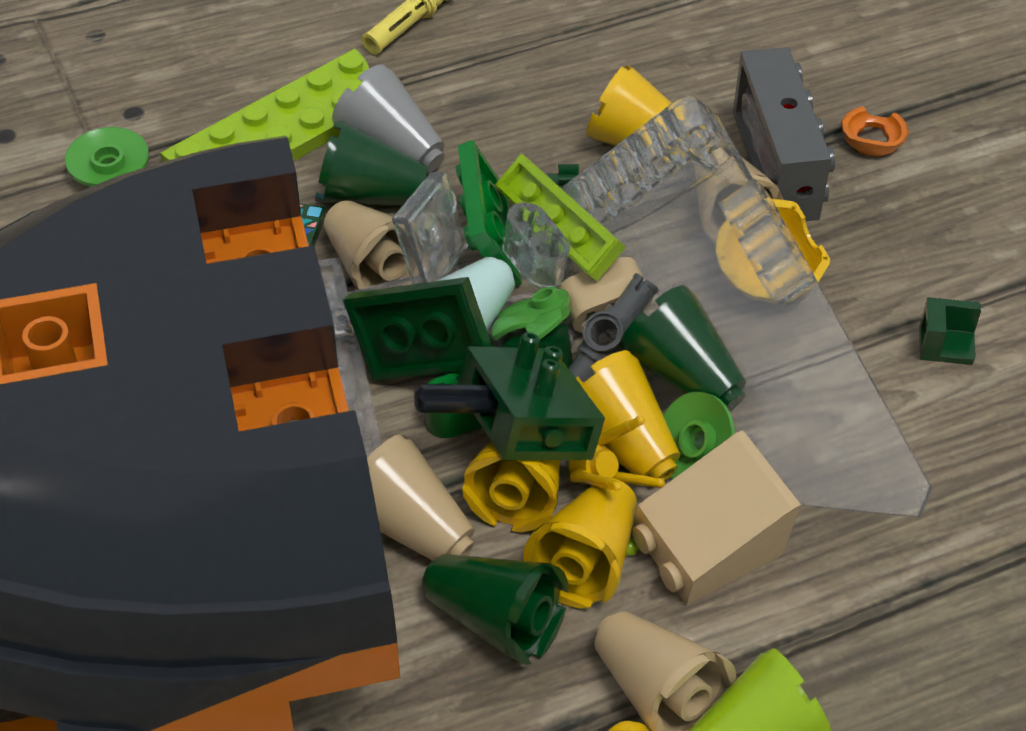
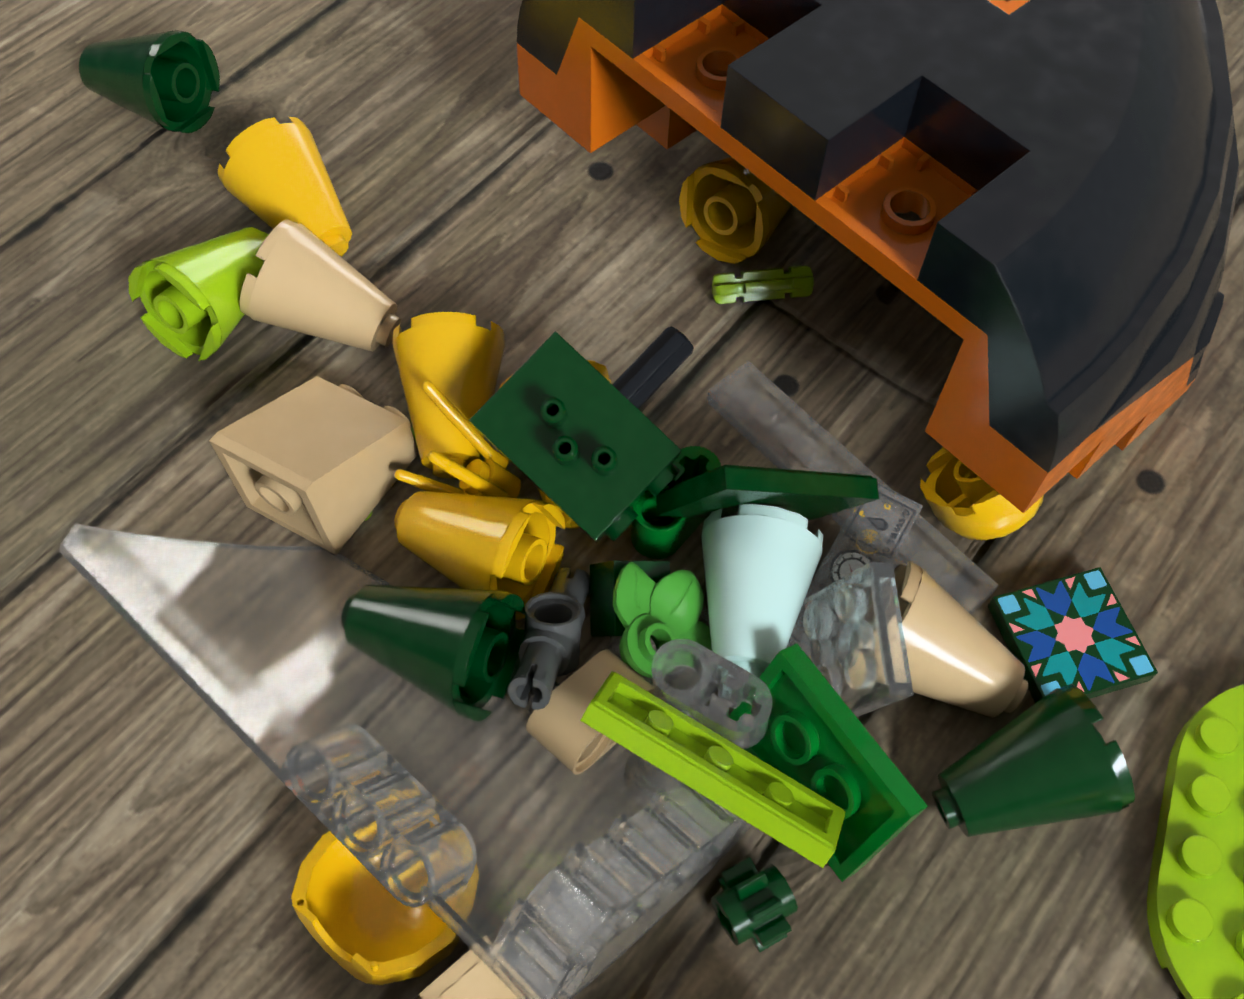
camera: 150 degrees right, 10 degrees up
light grey cone [332,64,445,173] -> none
tan cone [367,434,475,561] -> none
dark green cone [423,554,568,665] -> none
bright green dish [663,392,735,480] -> none
dark green panel [919,297,981,365] -> none

